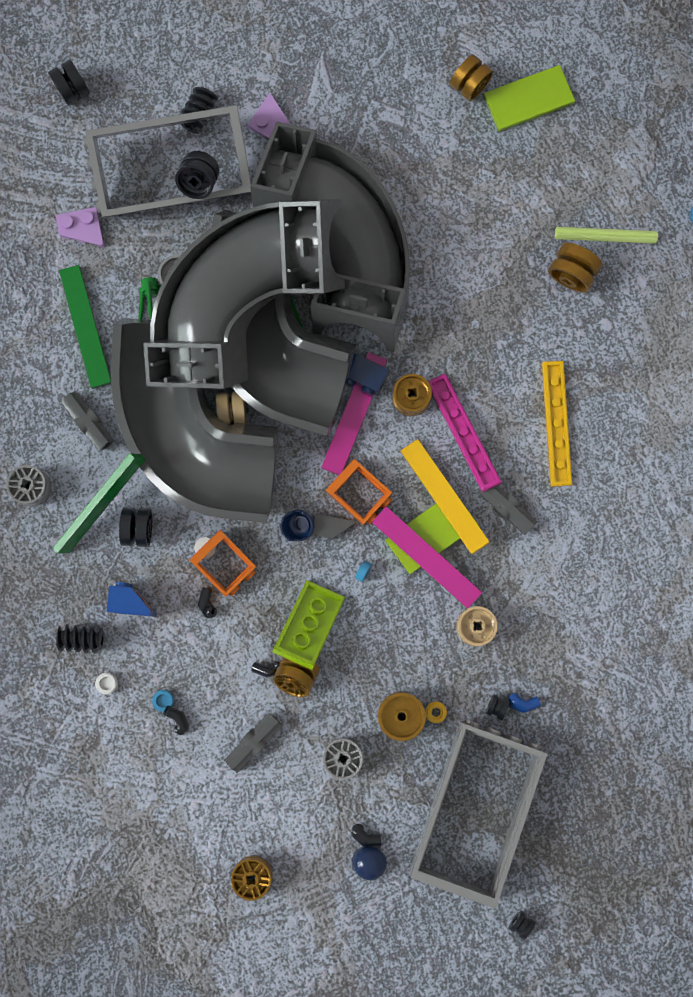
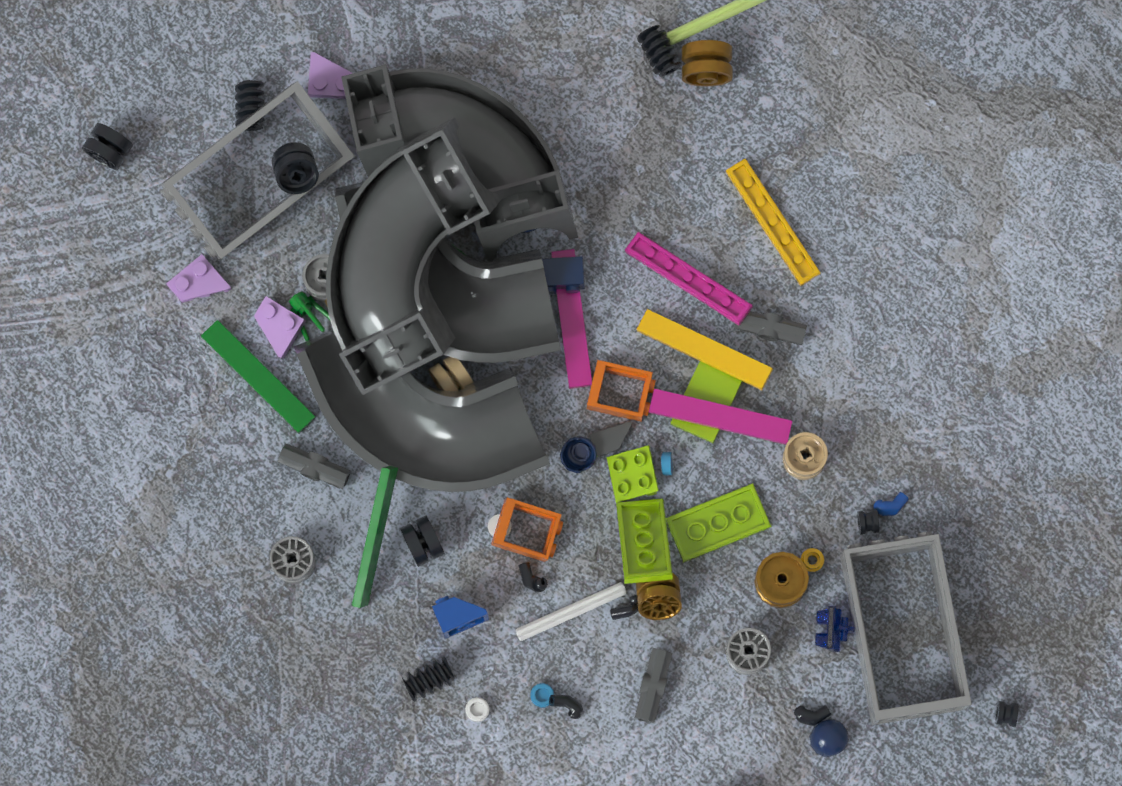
camera: 30 degrees left, 5 degrees down
pearl gold wheel [392,374,432,416] -> none
none -> lavender wing [254,296,306,359]
none -> white axle [516,582,626,641]
none -> lime hinge [607,445,659,503]
none -> black piece [637,25,682,77]
none -> lime tile [666,483,771,563]
none -> clear blue hips [815,606,855,652]

